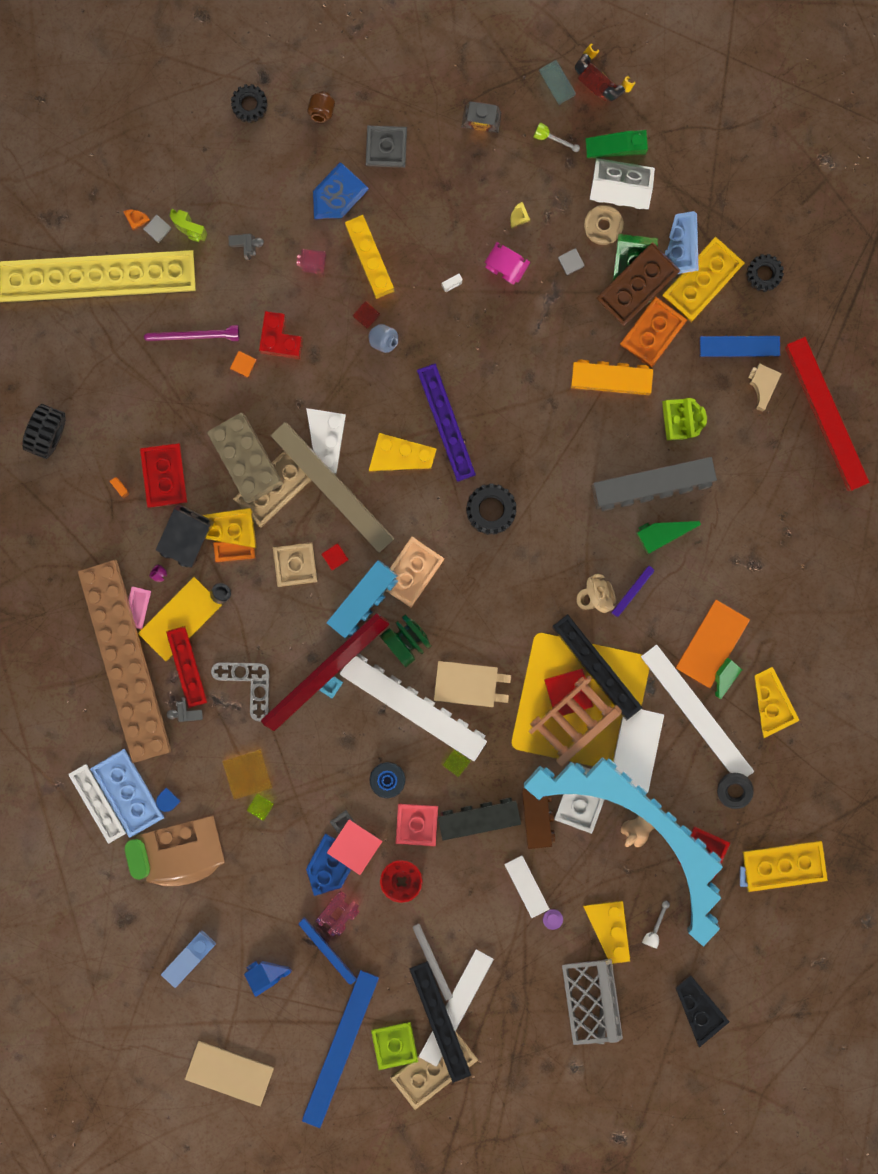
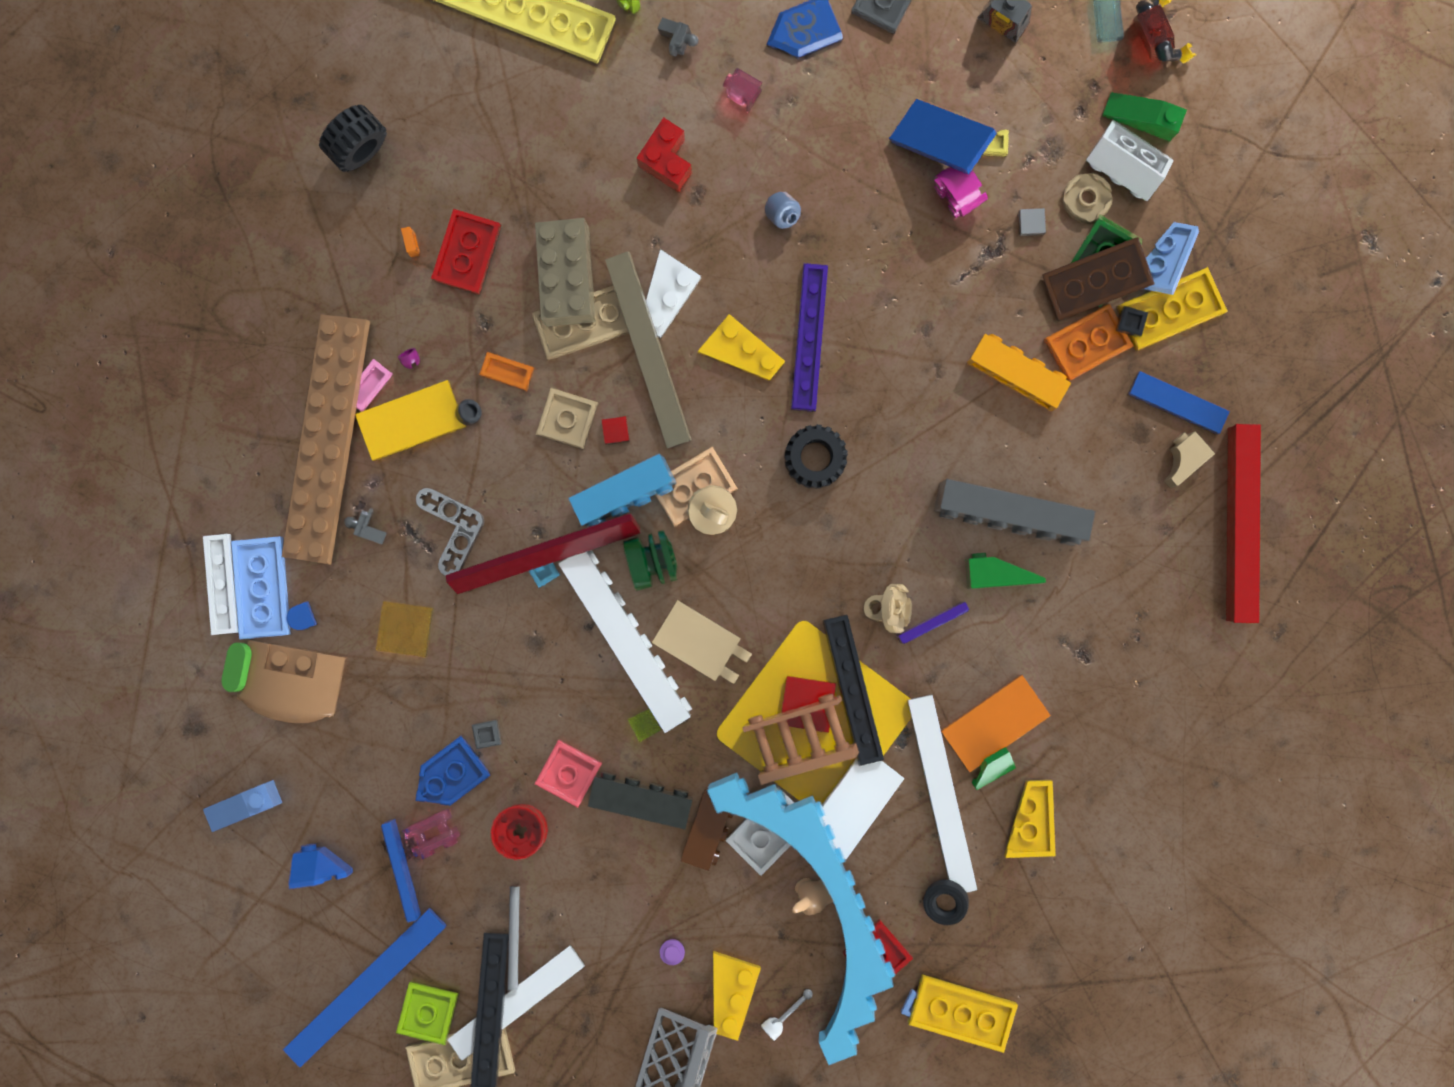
camera: 25 degrees right, 0 degrees up
magenta piece [144,325,240,341] -> none
black panel [156,504,214,568] -> none
red tile [166,626,207,708] -> none
tan tile [185,1041,274,1107] -> none
yellow wing [202,508,257,548] -> none
orange tile [230,351,257,378] -> none
clear neon green tile [247,793,274,821] -> none
coral tile [327,819,382,875] -> none
yellow brick [345,215,394,299] -> none
clear red tile [352,301,380,330] -> none
black wheel [369,762,406,799] -> none
white tile [442,274,463,292] -> none
white tile [504,855,549,918] -> none
hinge [533,123,580,152] -> none
lime slope [662,398,707,441] -> none
black tyre [746,254,784,292] -> none
none -> tan tile [687,485,737,535]
none -> blue tile [889,99,997,175]
none -> black tile [1116,306,1148,338]

